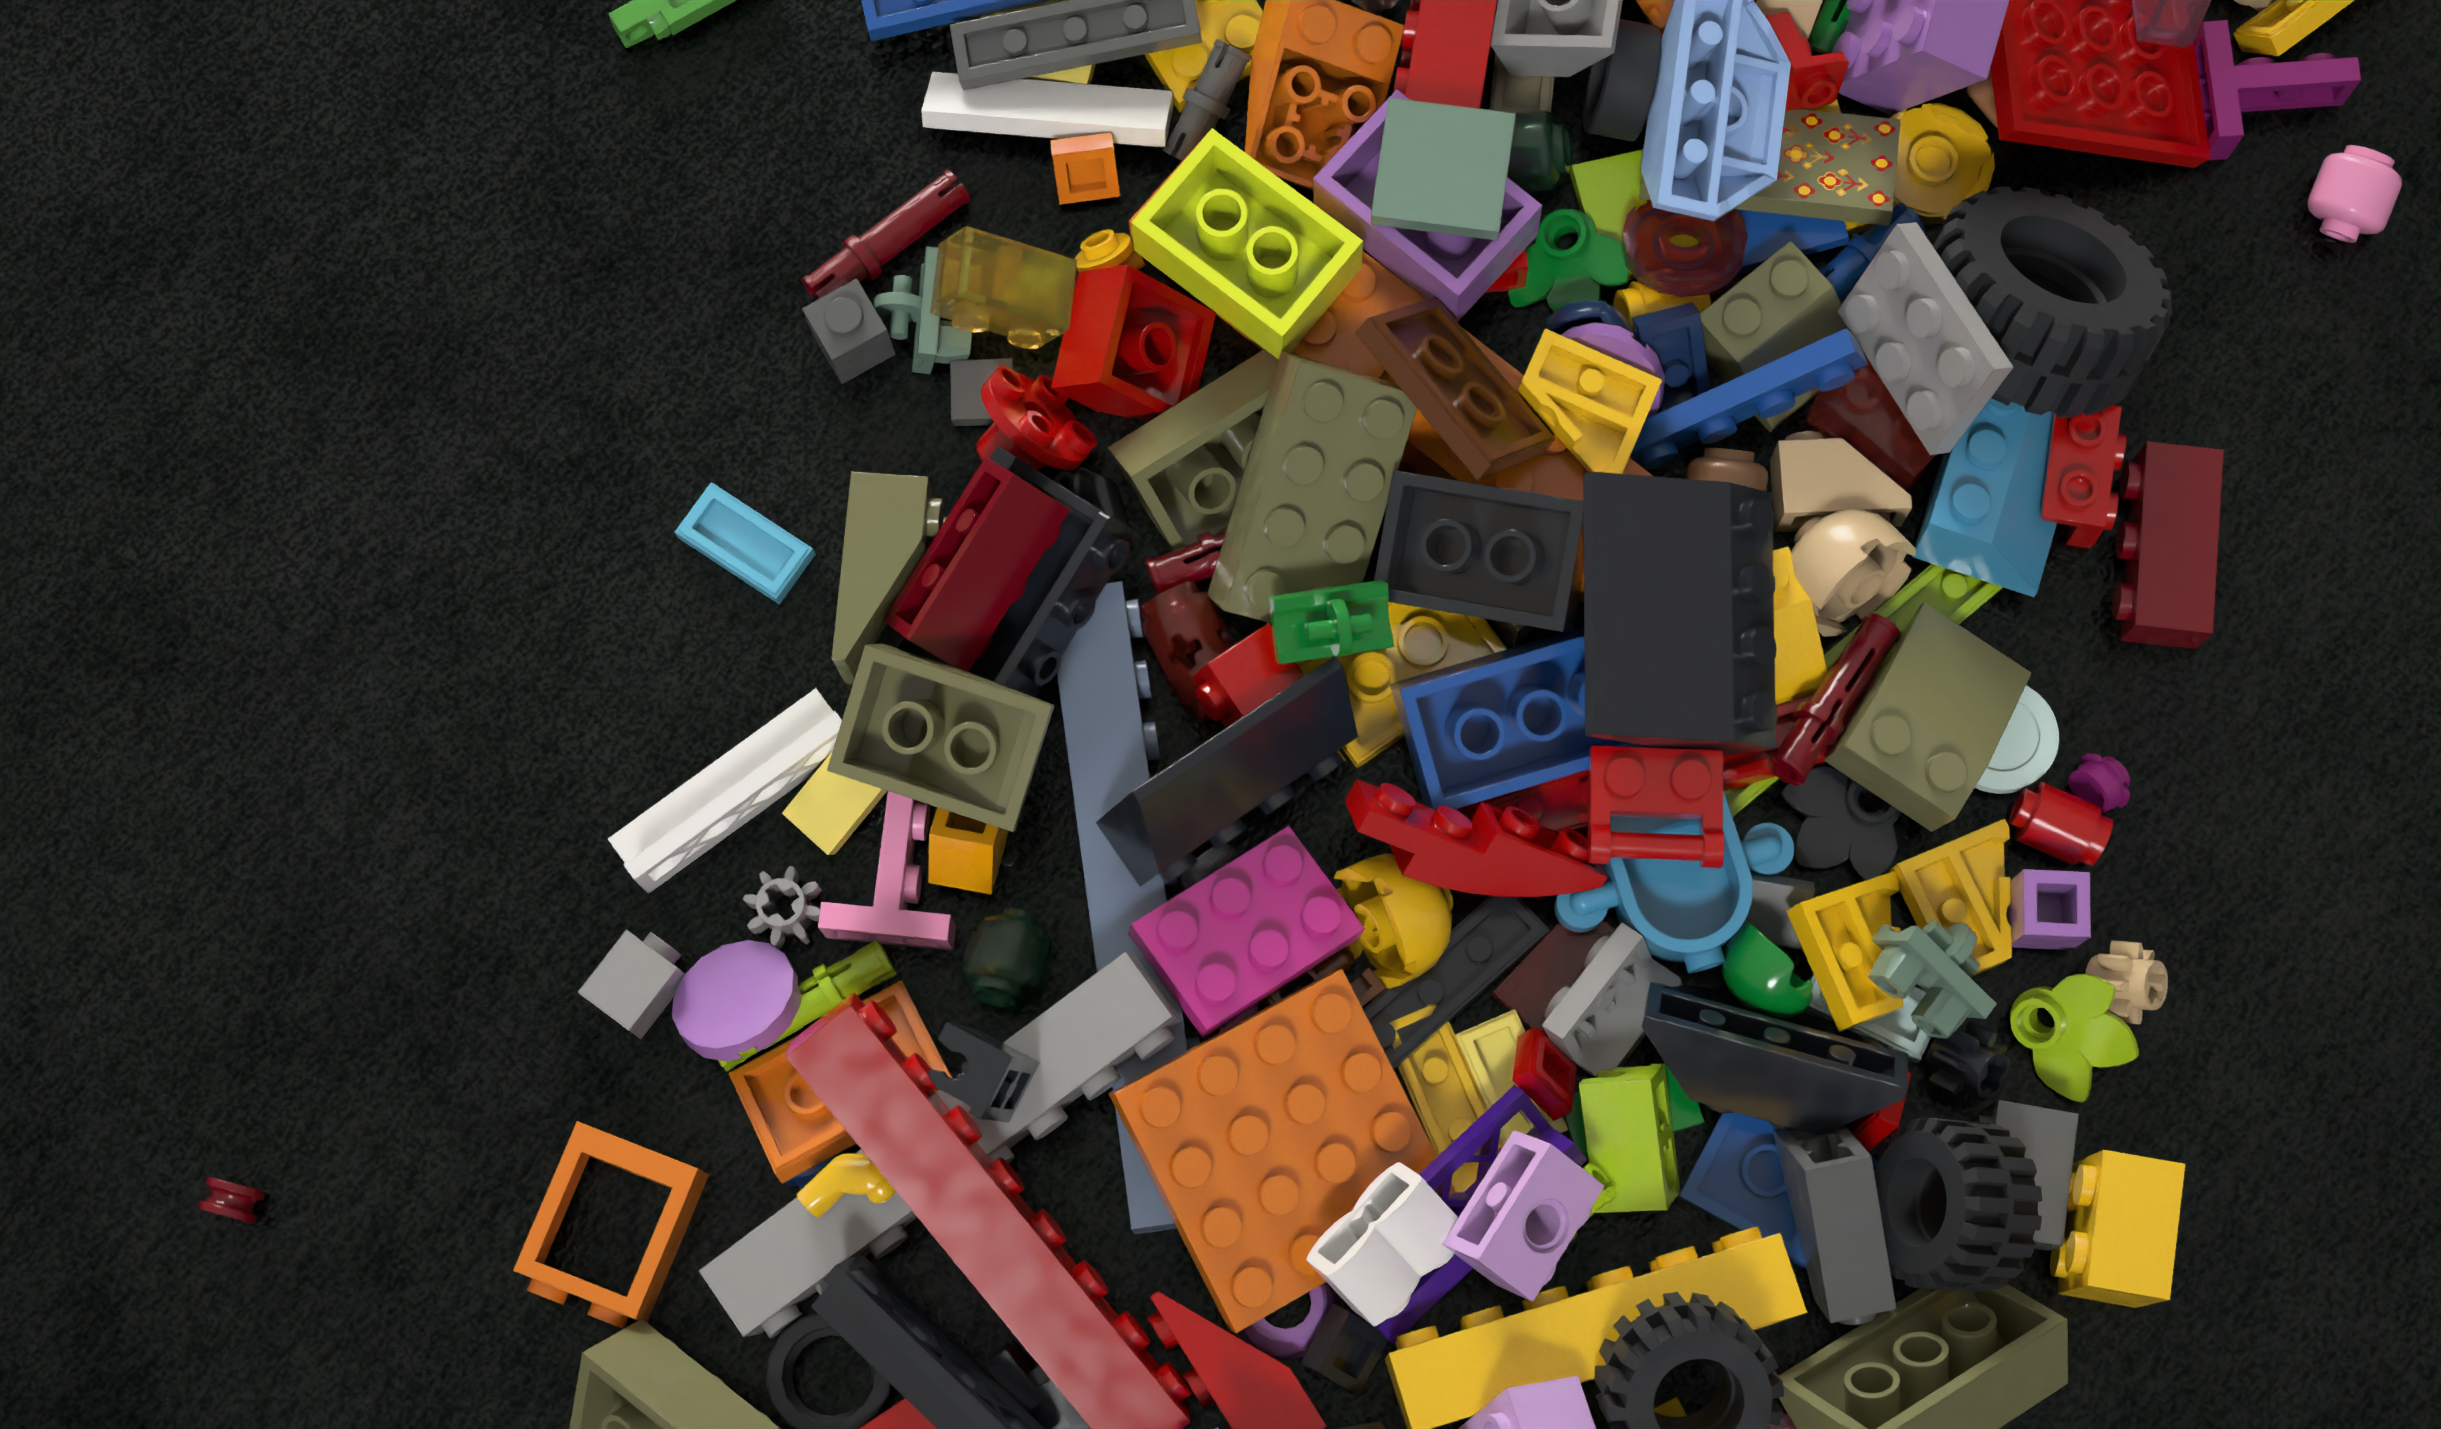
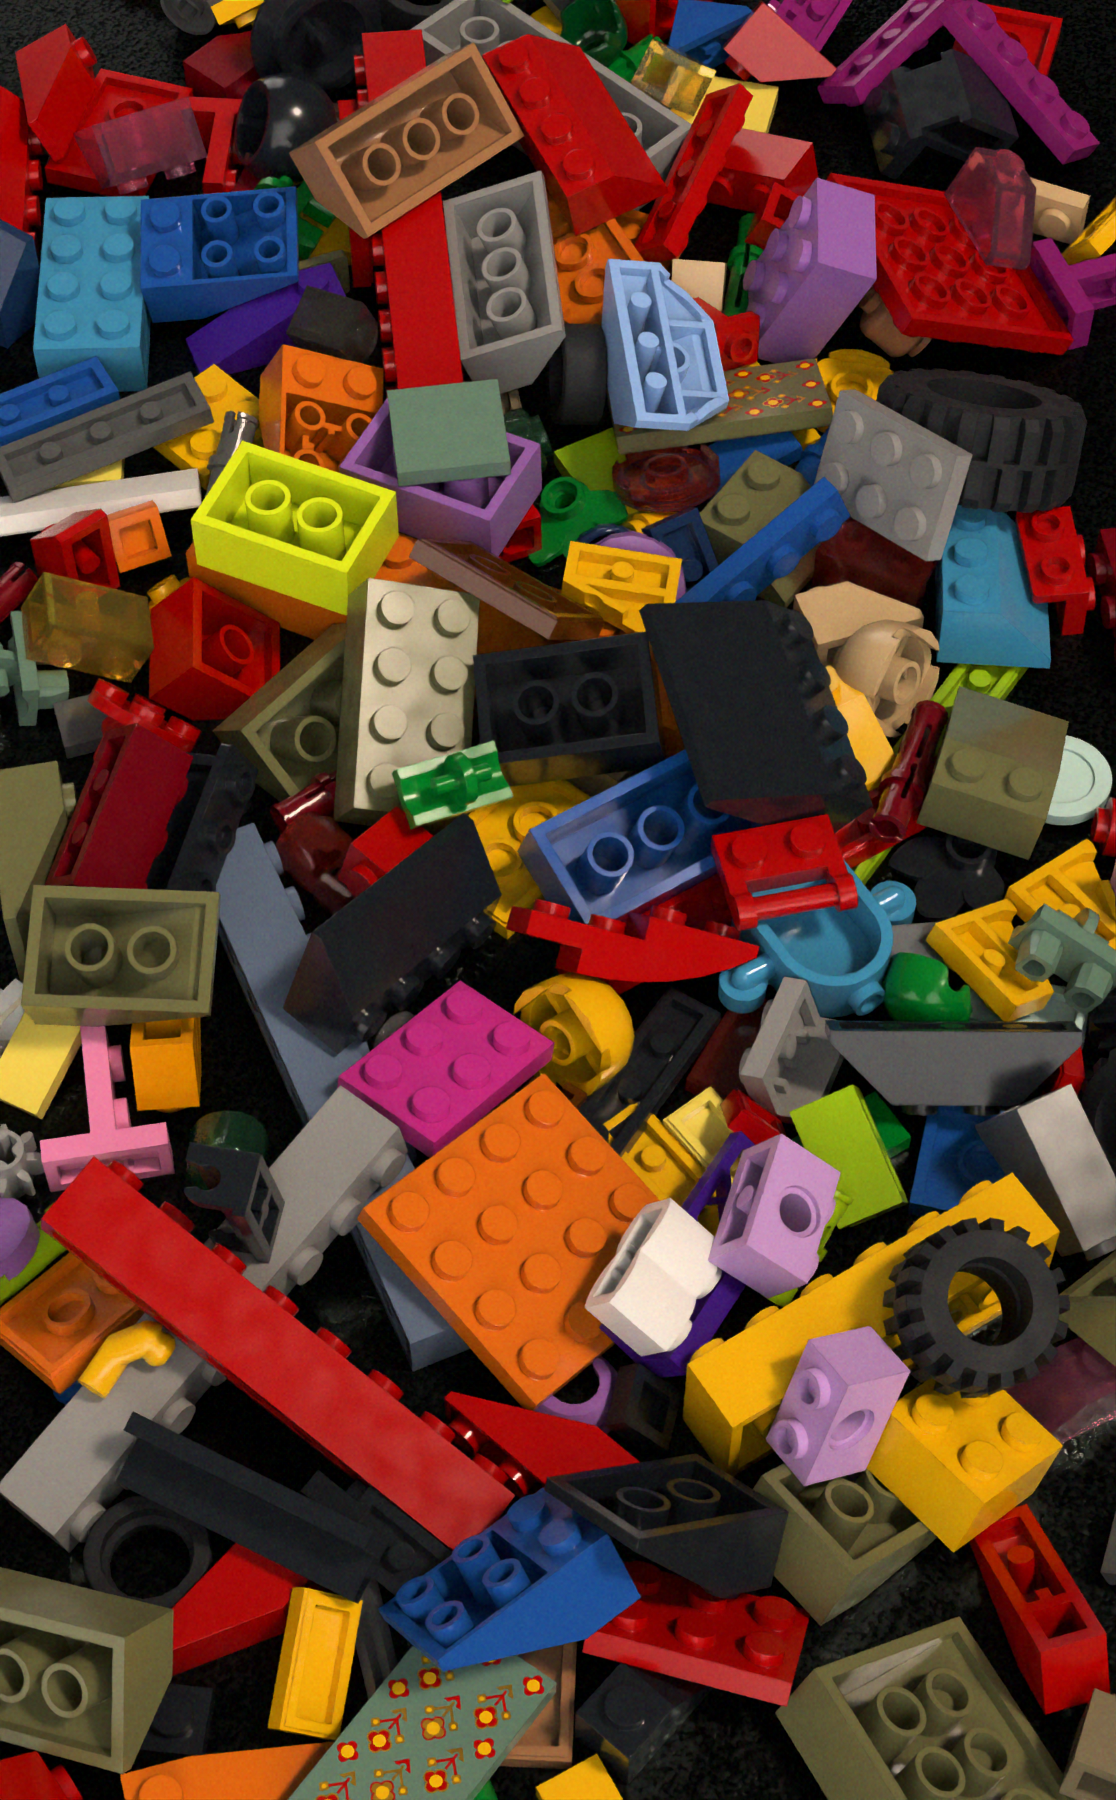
camera: 20 degrees left, 20 degrees down
none -> red slope [30,508,121,614]

